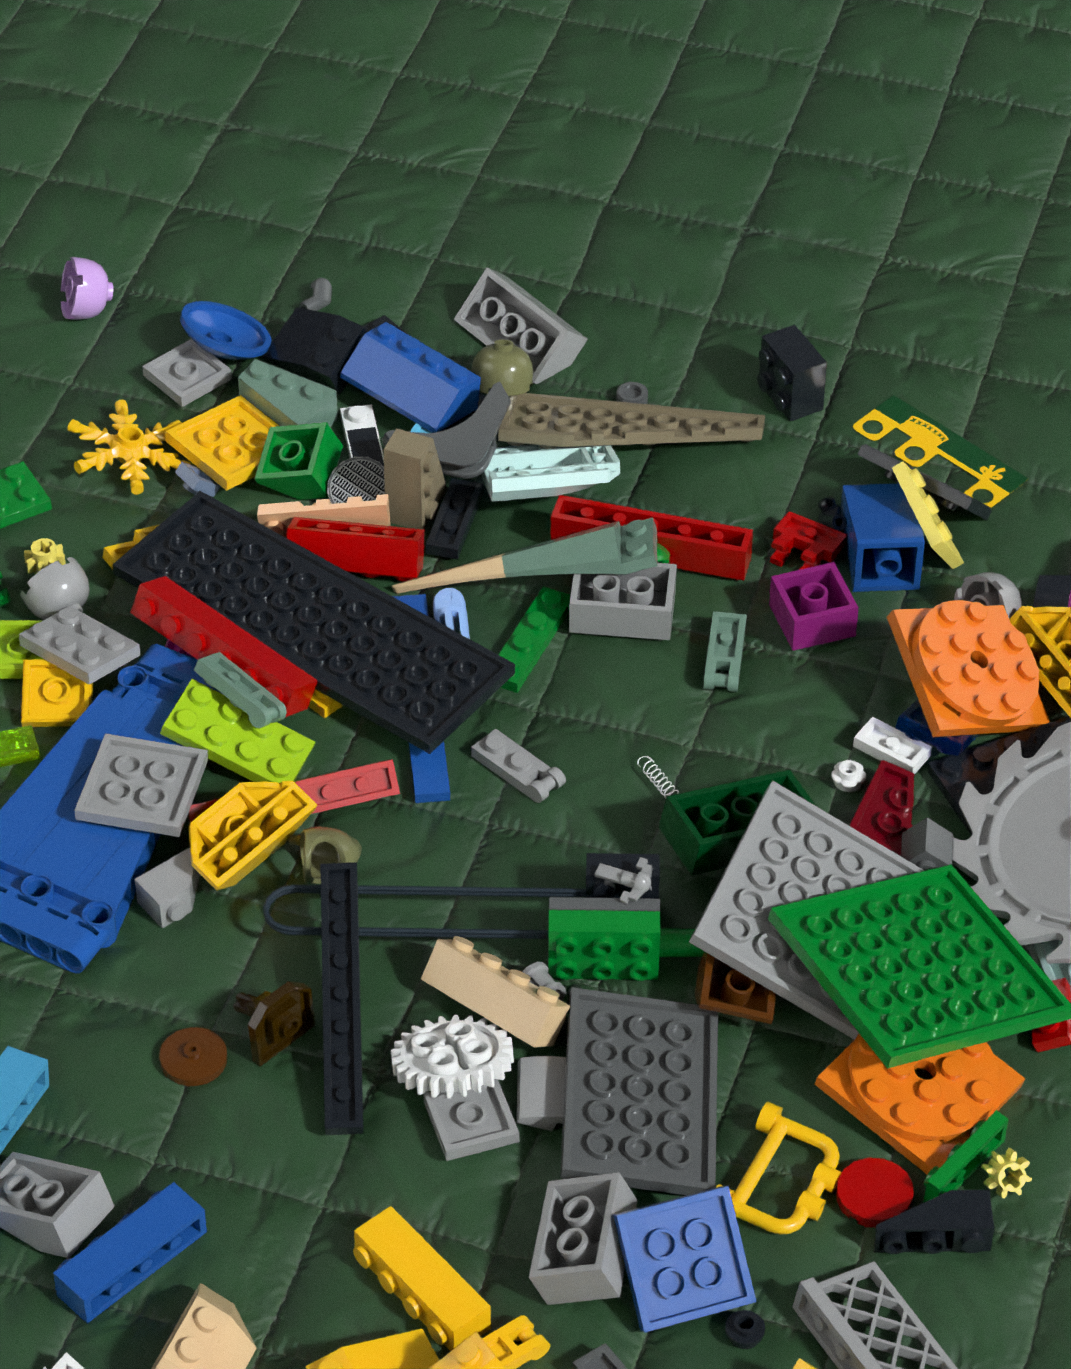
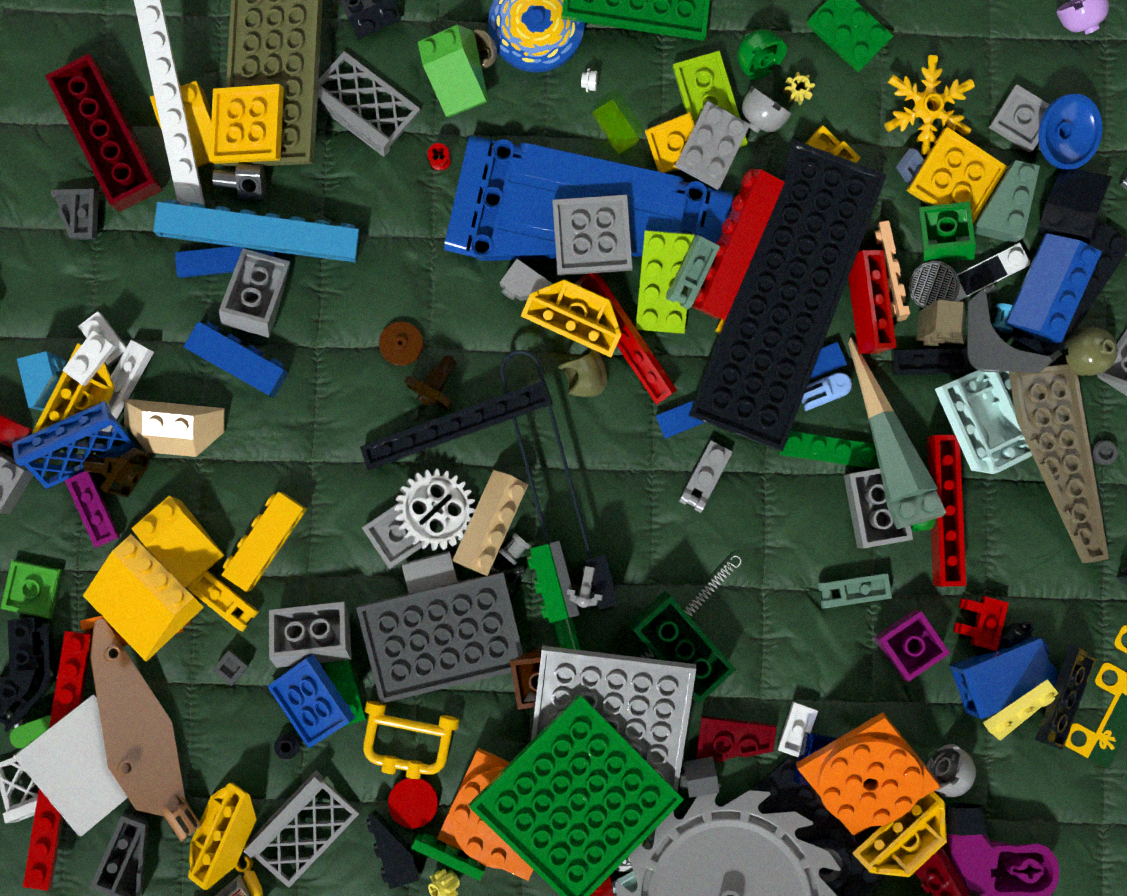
camera: 75 degrees right, 40 degrees up
white plate [831,760,866,792] -> none

